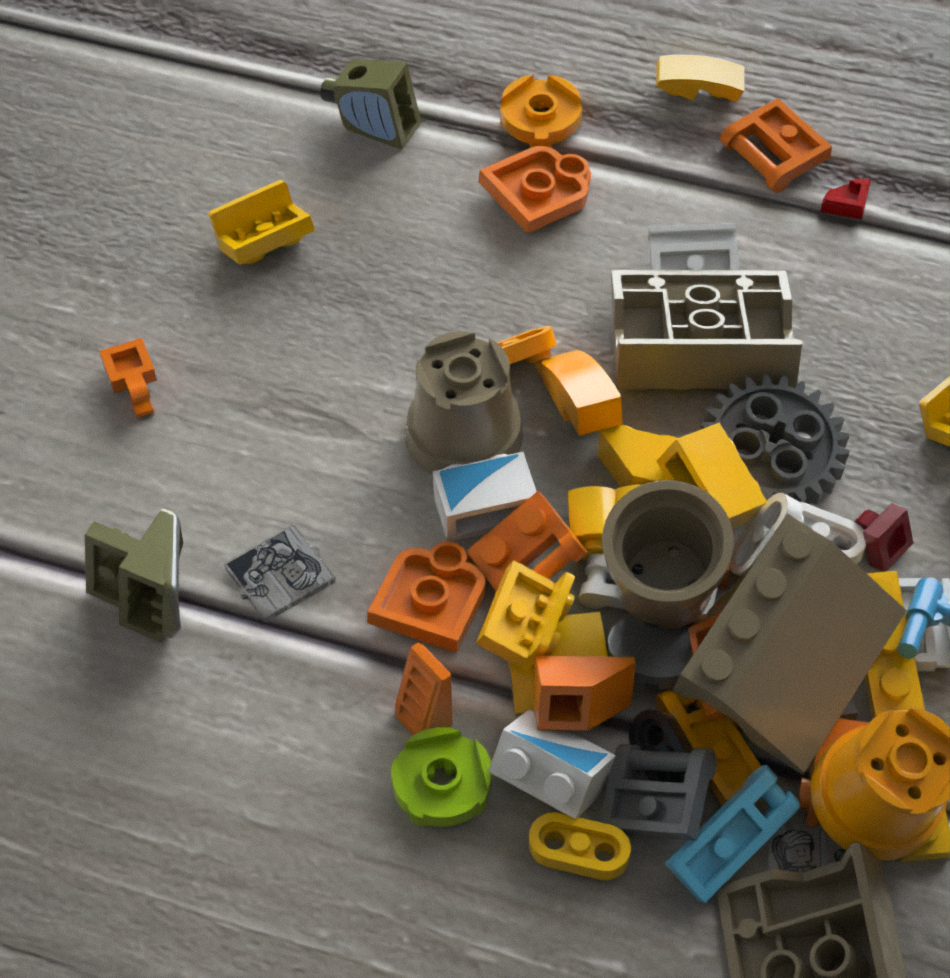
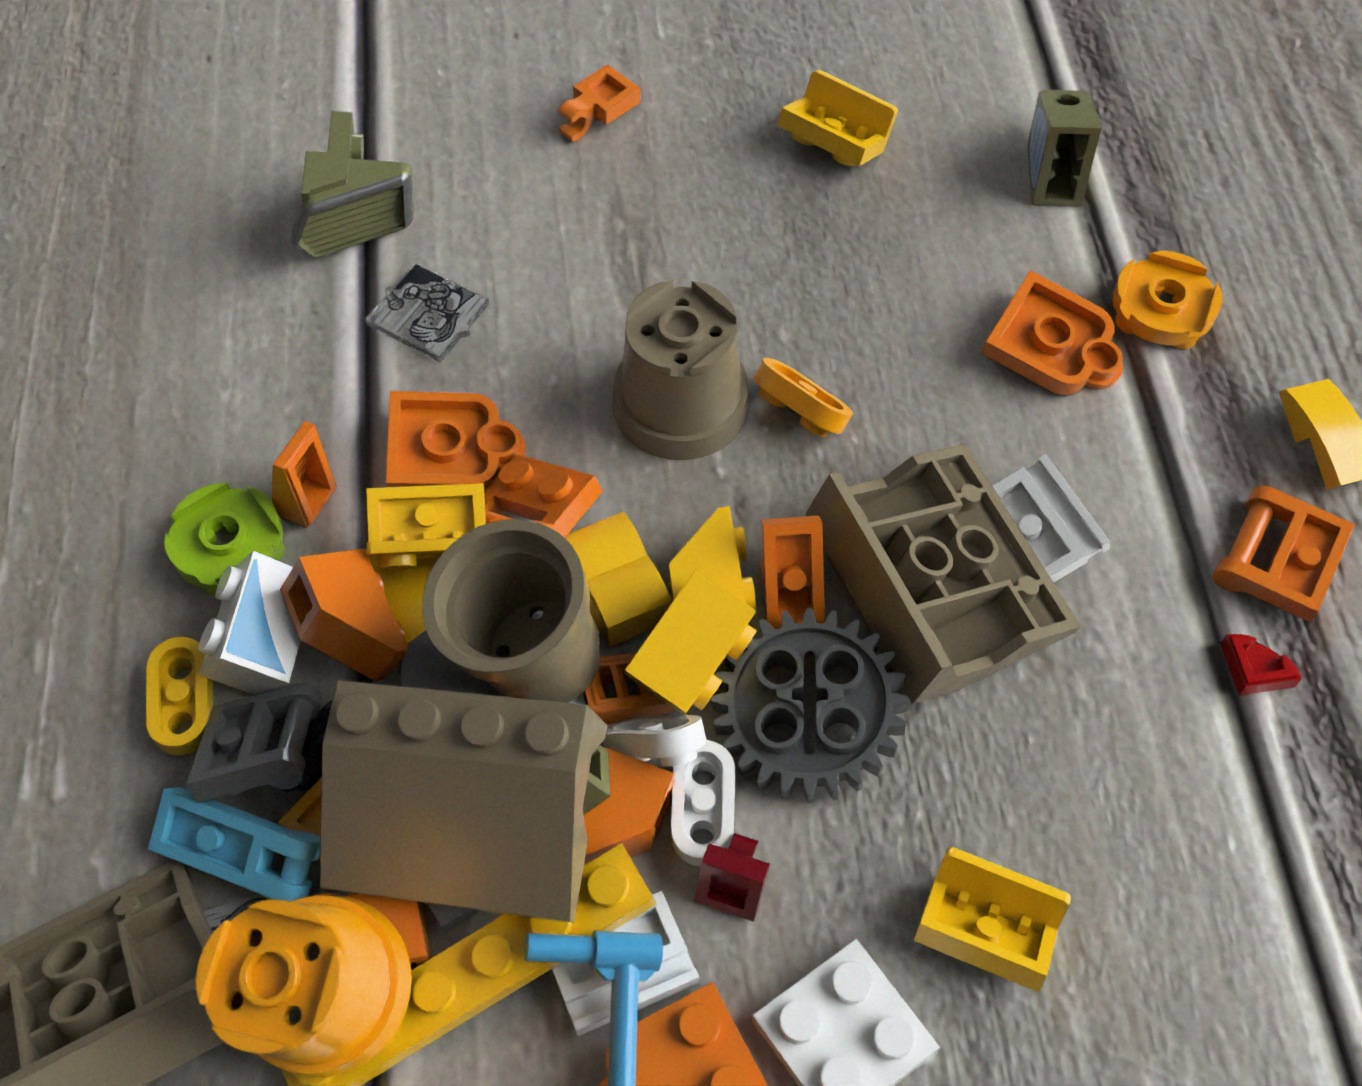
camera: 65 degrees right, 5 degrees up
white brick [433,452,537,542] -> none
light orange slope [535,350,623,436] -> none
none -> orange slope [759,515,825,629]

